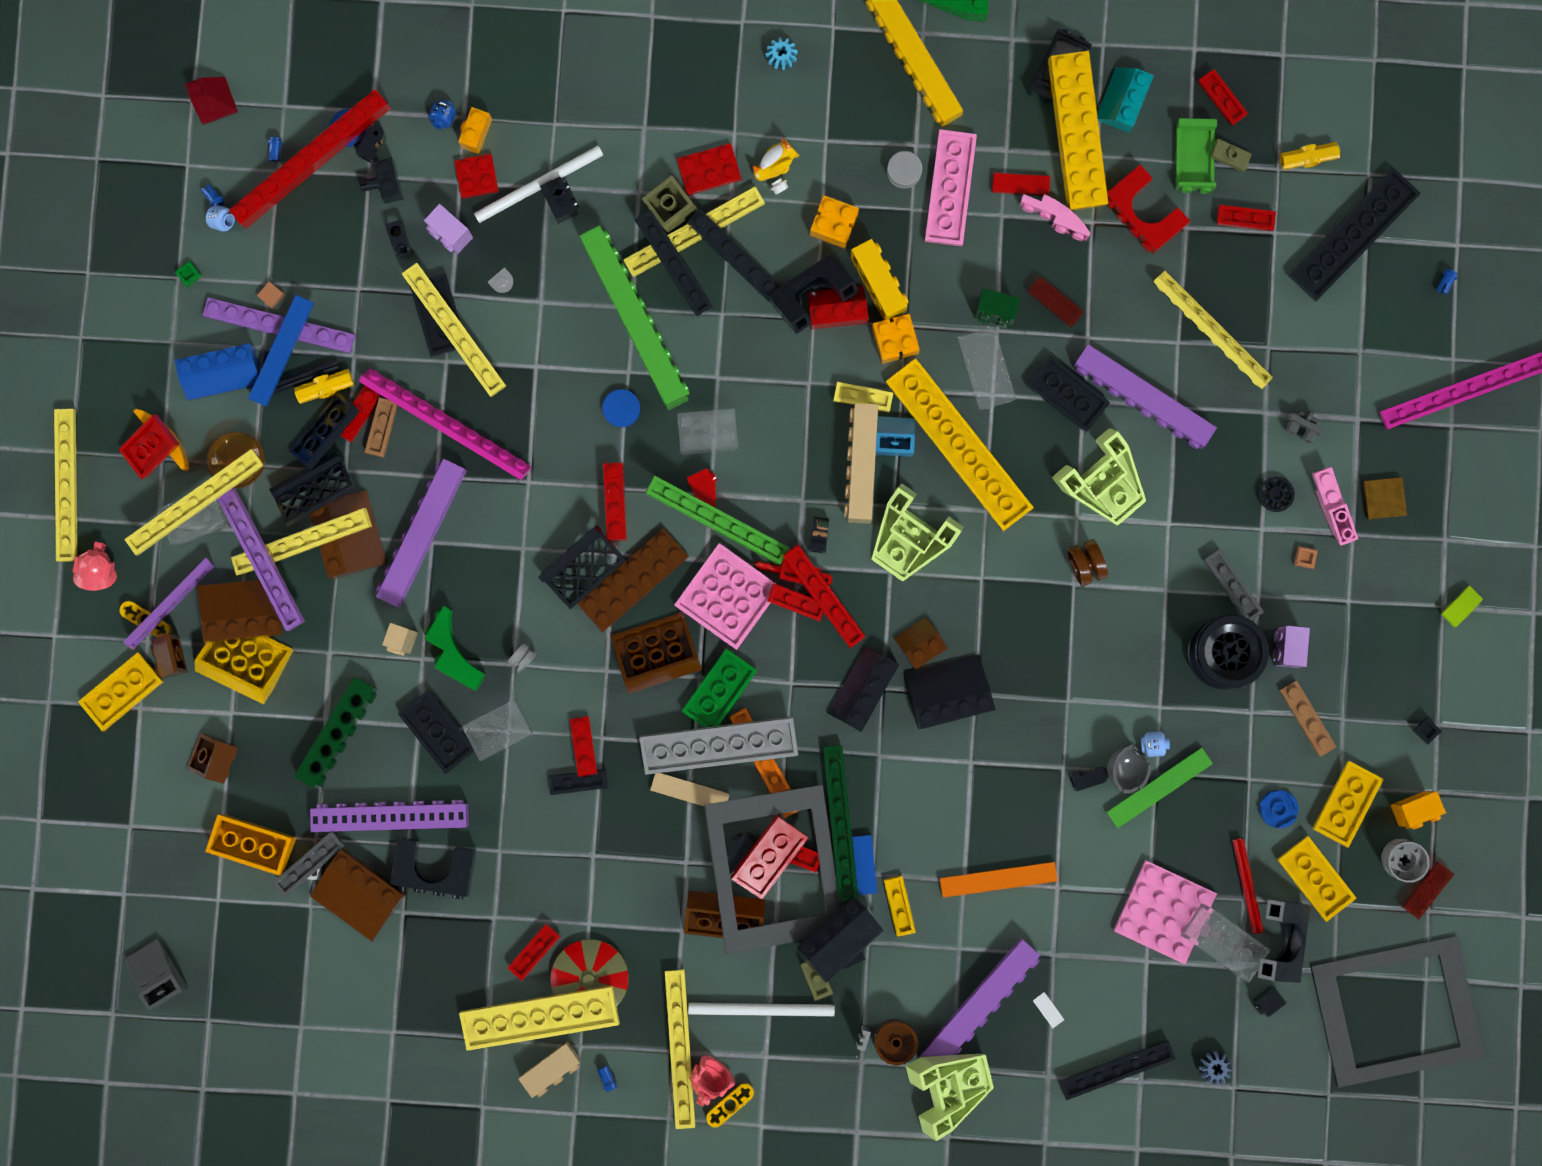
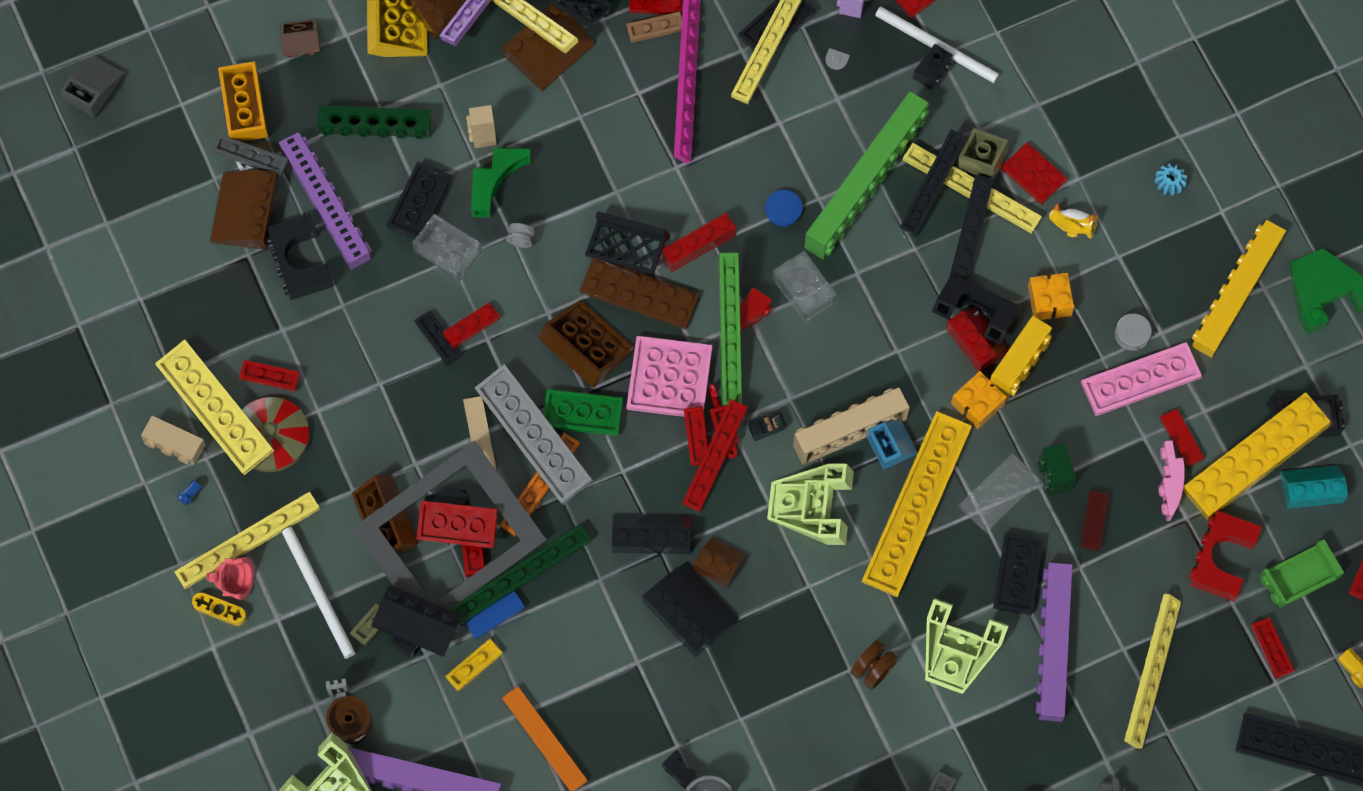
camera: 60 degrees right, 15 degrees down
medium lavender brick [376,459,467,608] -> none
white plate [770,178,788,195] -> none
light yellow plate [834,382,893,412] -> none
olive plate [1210,139,1251,172] -> none

